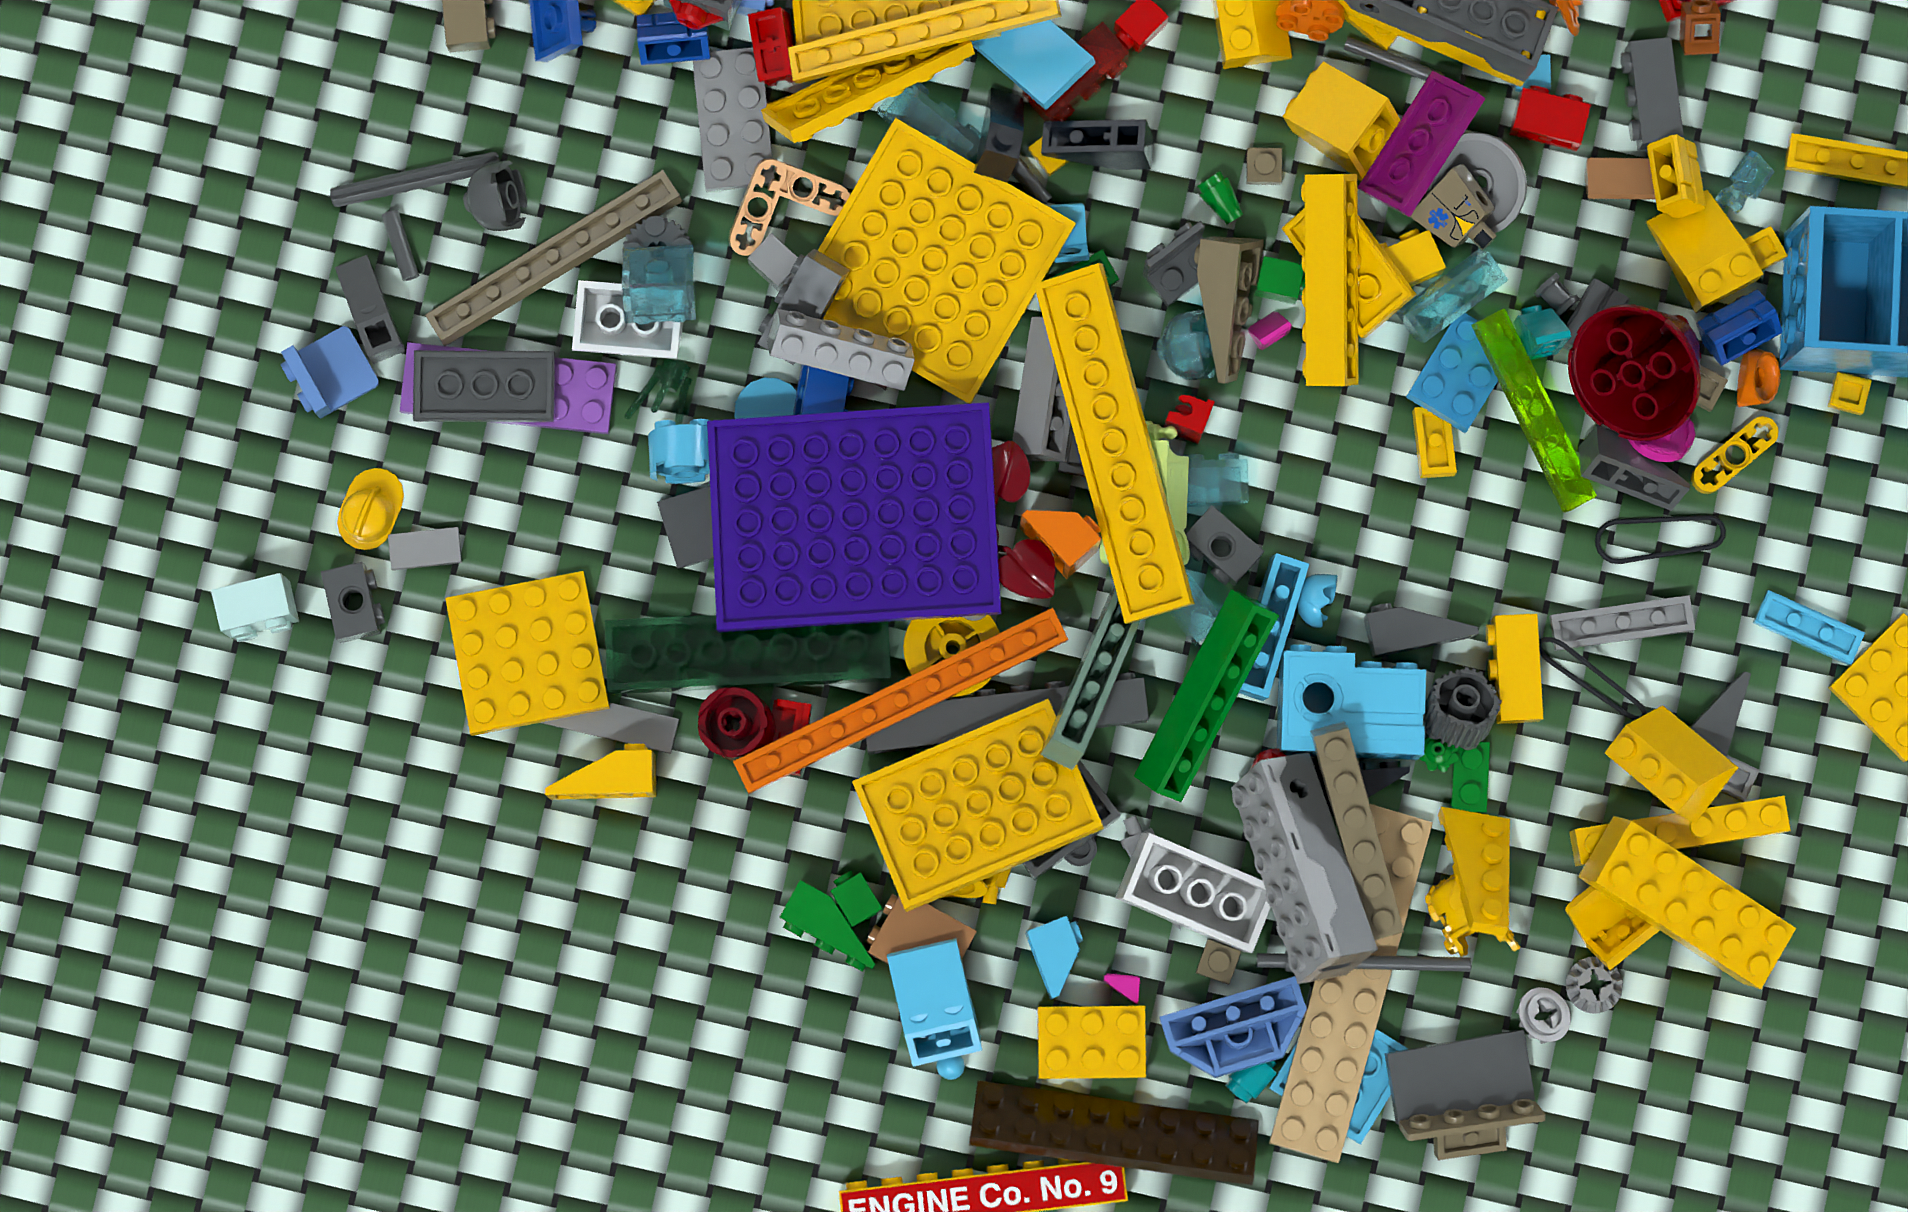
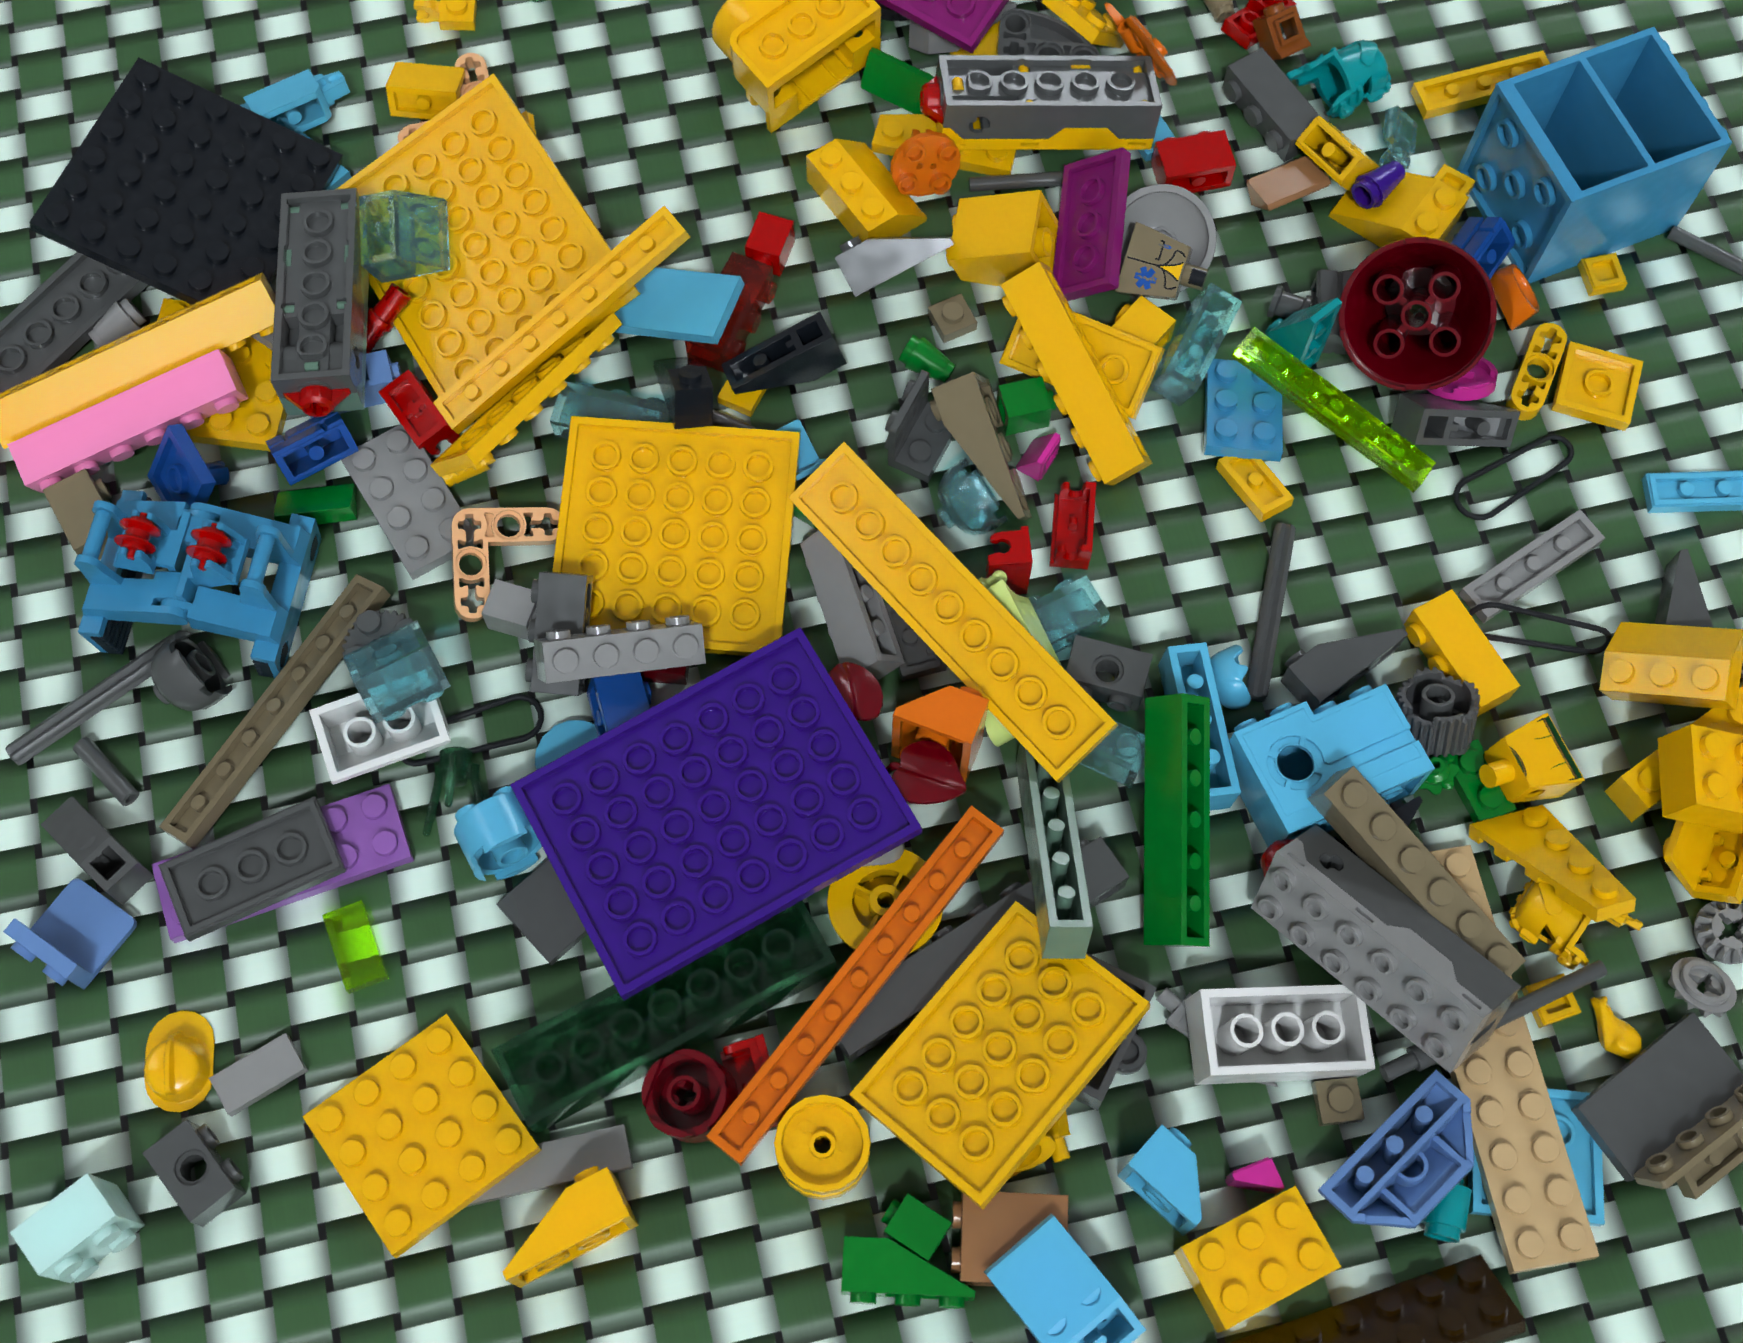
camera: 25 degrees left, 15 degrees down
none -> dark azure container [74,490,322,678]
none -> green slope [274,483,357,524]
none -> clear neon green tile [322,900,389,994]
none -> black piece [401,694,544,767]
none -> yellow wheel [774,1095,871,1200]
none -> slope [835,235,955,297]
none -> red hinge [1049,481,1097,570]
none -> dark grey axle [1246,522,1296,702]
none -> teal helmet [1286,40,1391,119]
none -> dark purple cone [1351,160,1405,209]
none -> yellow torso [1479,713,1585,803]
none -> yellow tile [1521,973,1581,1028]
none -> yellow plate [1551,341,1644,431]
none -> yellow animal [1590,996,1642,1059]

